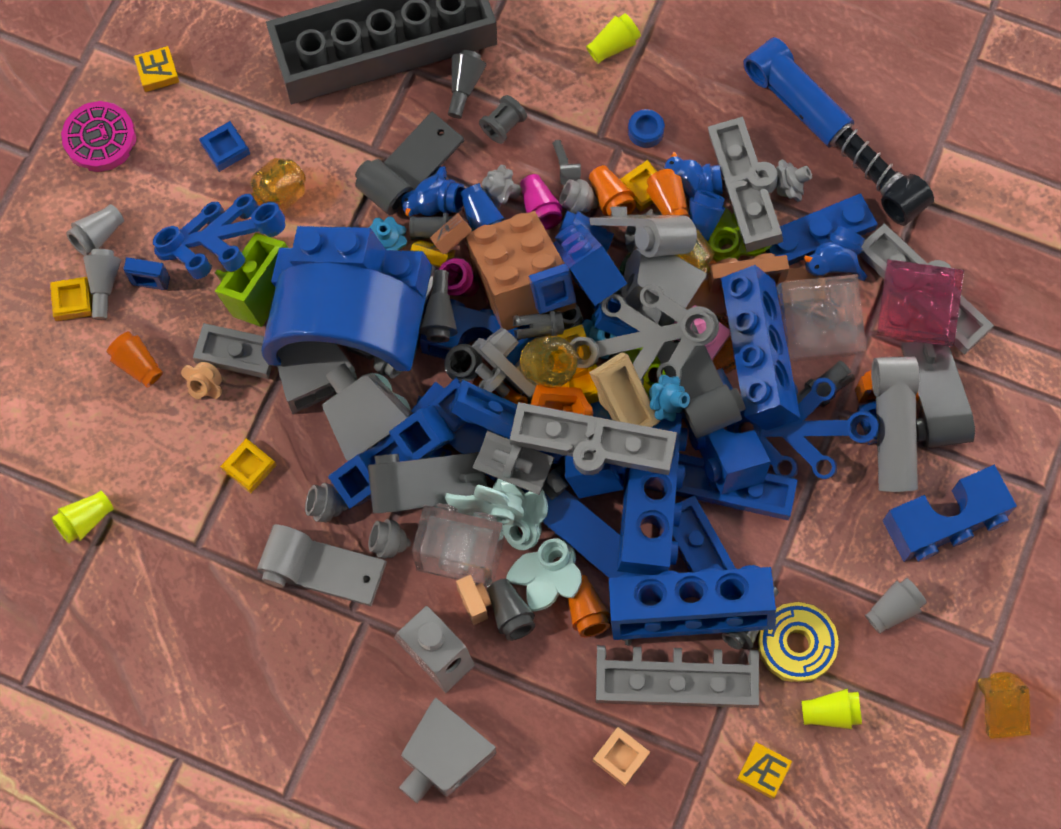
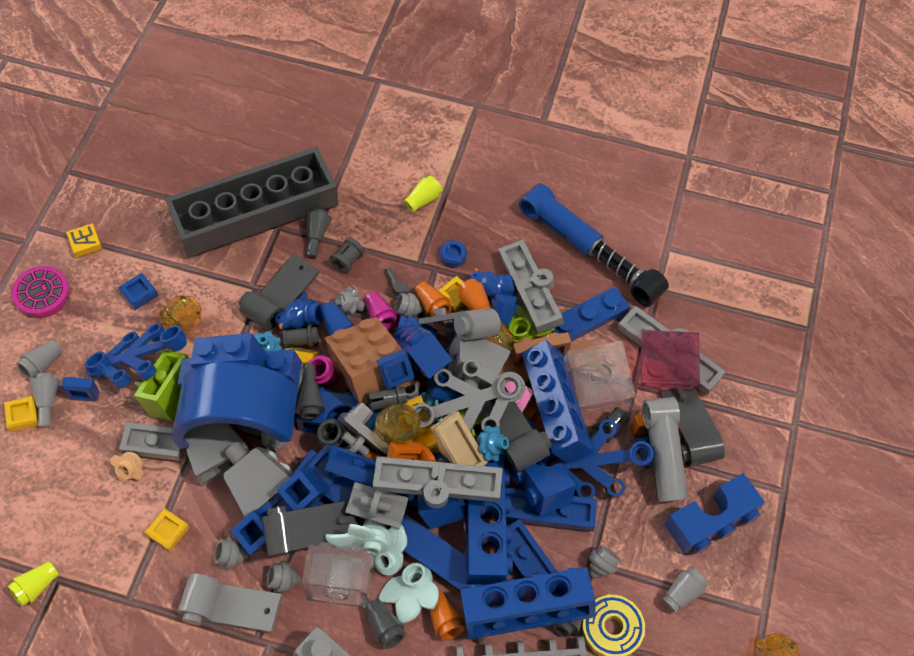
camera: 10 degrees left, 10 degrees down
orange cone [106,331,163,388] -> none
nougat tile [430,213,472,255] -> none
light nougat plate [456,574,491,625] -> none
dark grey hand [542,457,569,500] -> none
light grey plant [776,159,812,202] -> none
blue animal [804,226,868,281] -> none
none -> light grey plate [589,545,621,578]

